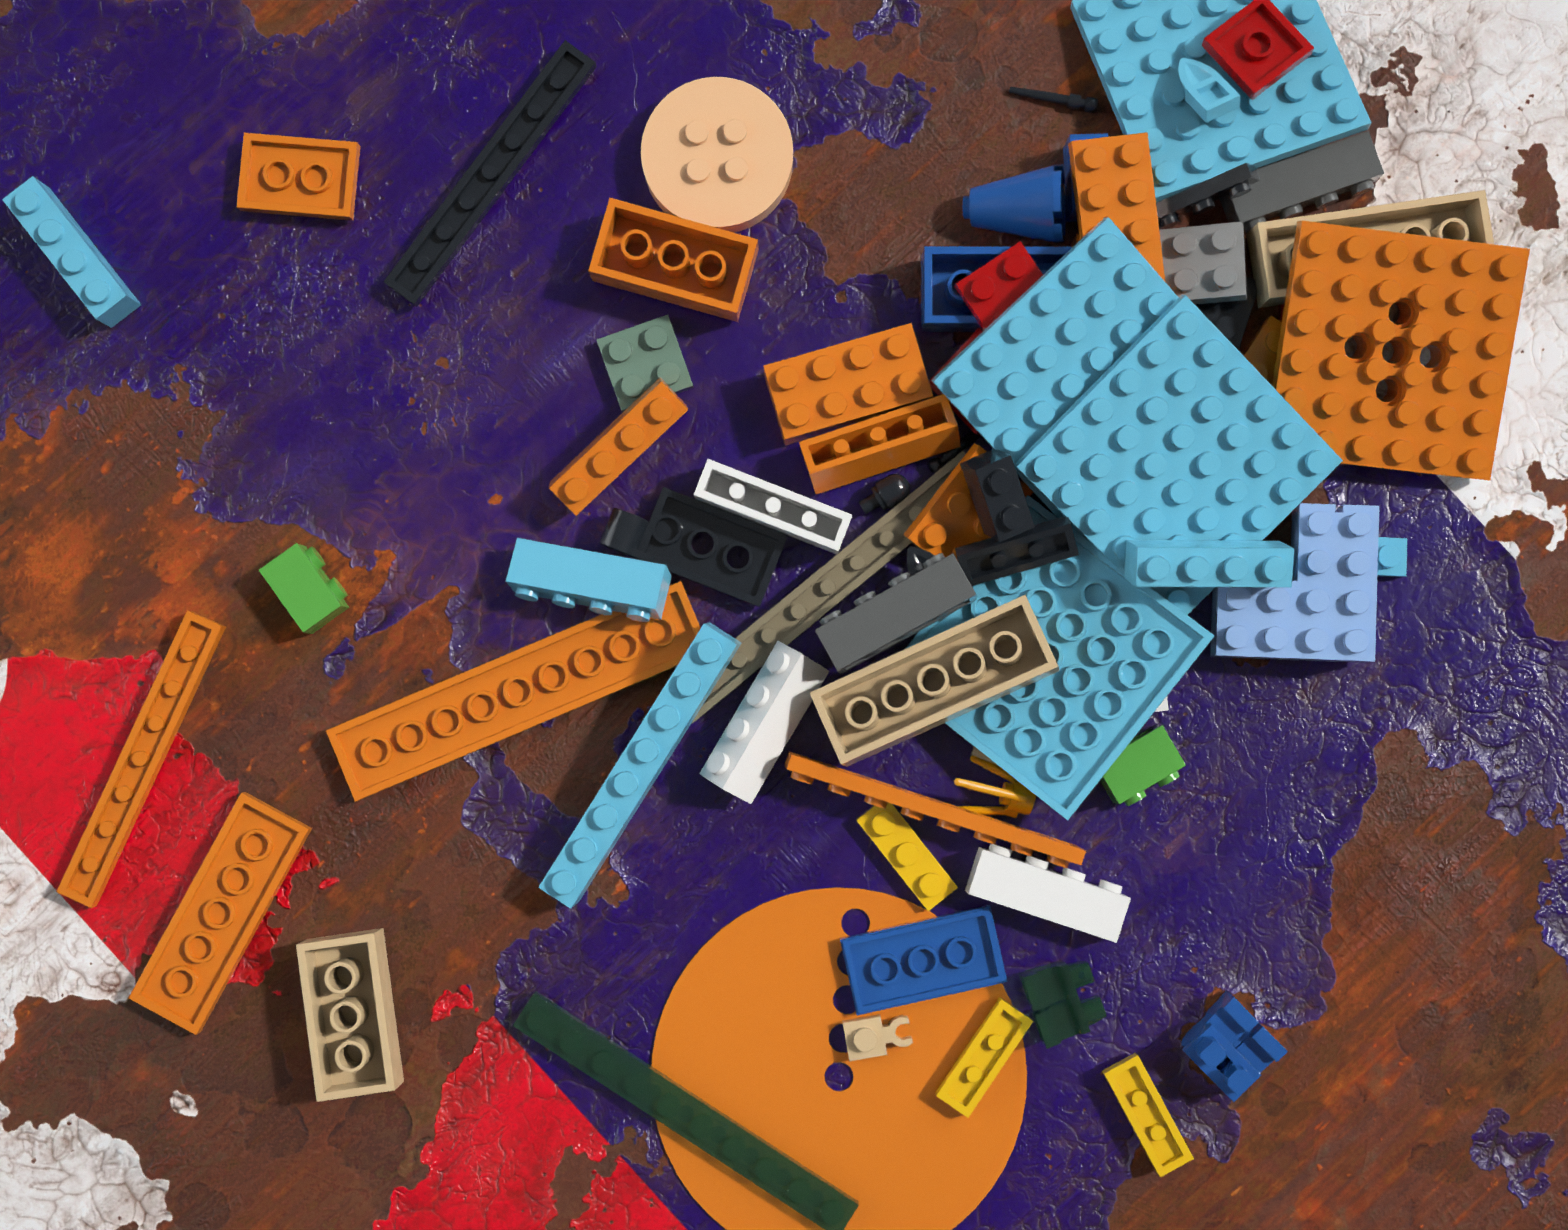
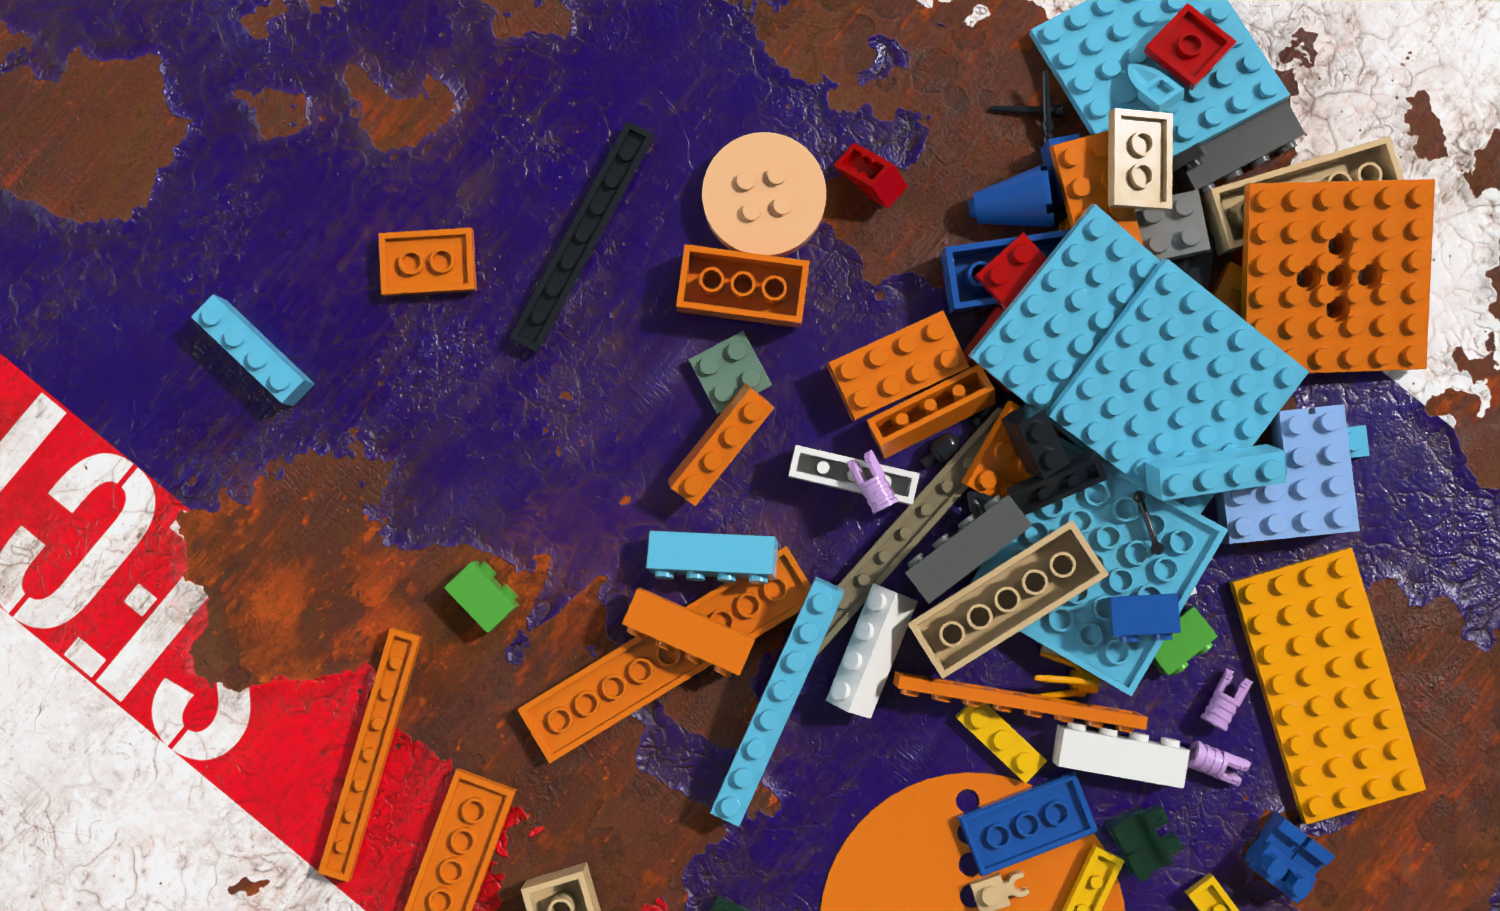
camera: 10 degrees left, 0 degrees up
black hinge [599,487,788,608] -> none
none -> orange brick [622,587,755,678]
none -> red arch [834,143,908,209]
none -> lavender hinge [847,450,899,514]
none -> black piece [1041,70,1054,145]
none -> plate [1108,108,1173,211]
none -> blue brick [1108,593,1181,642]
none -> black hinge [1133,490,1164,555]
none -> lavender hinge [1187,740,1251,787]
none -> lavender hinge [1200,668,1253,732]
none -> light orange plate [1229,547,1426,825]

